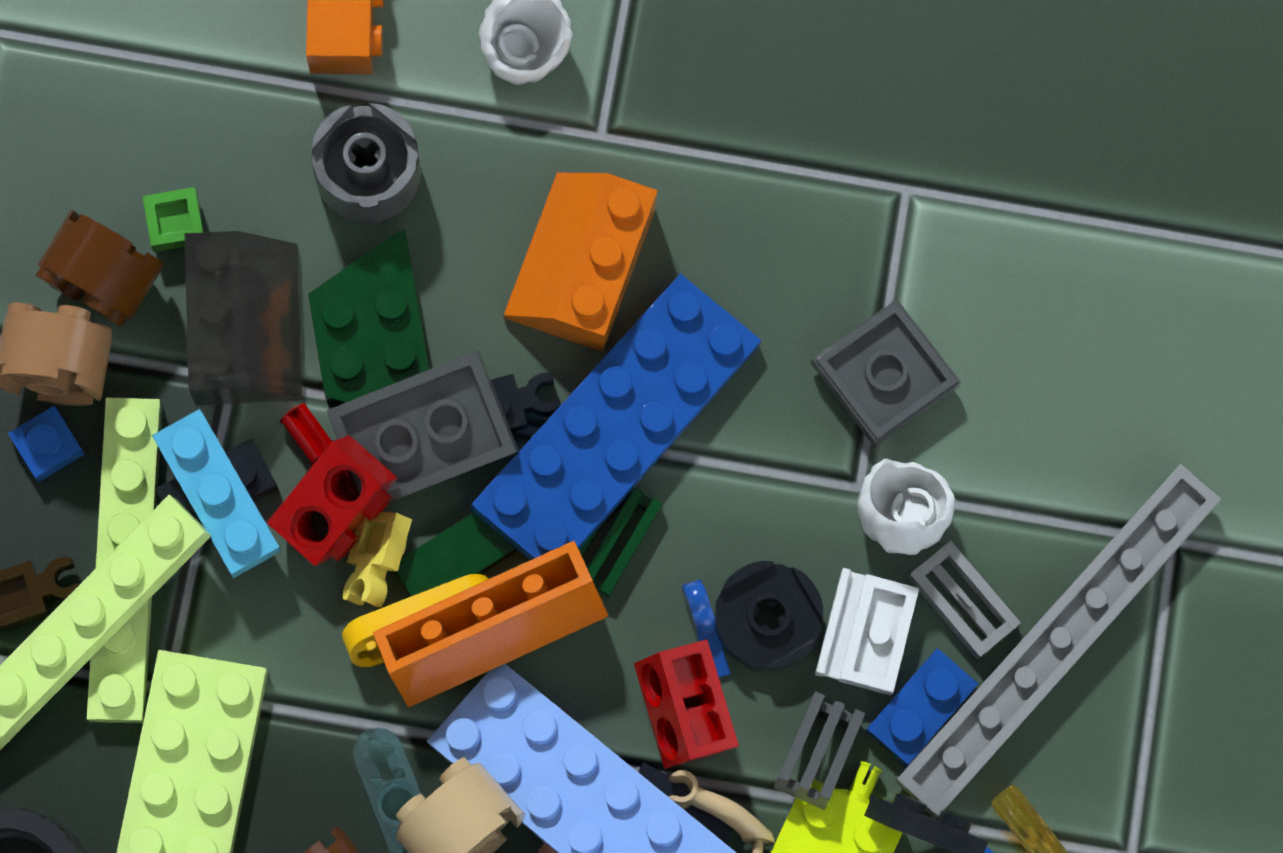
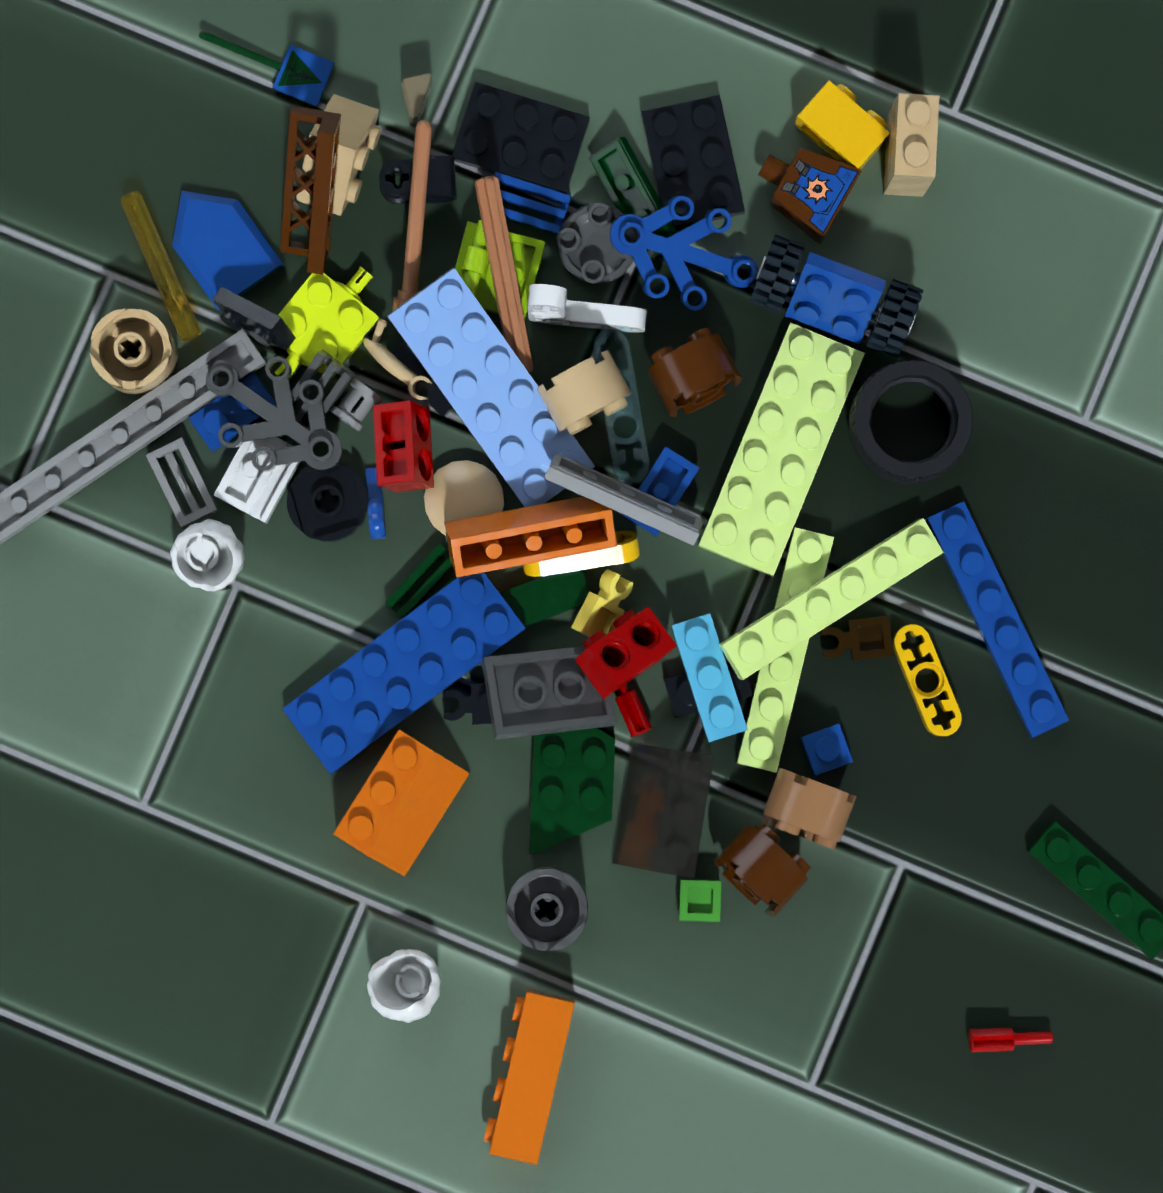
camera: 165 degrees left, 10 degrees up
dark grey plate [810,299,961,448] -> none
none -> tan brick [90,308,178,396]
none -> dark grey plant [206,356,342,472]
none -> light grey bush [330,378,383,432]
none -> tan dish [424,460,504,536]
none -> light grey tile [544,453,703,546]
none -> blue plate [622,446,699,537]

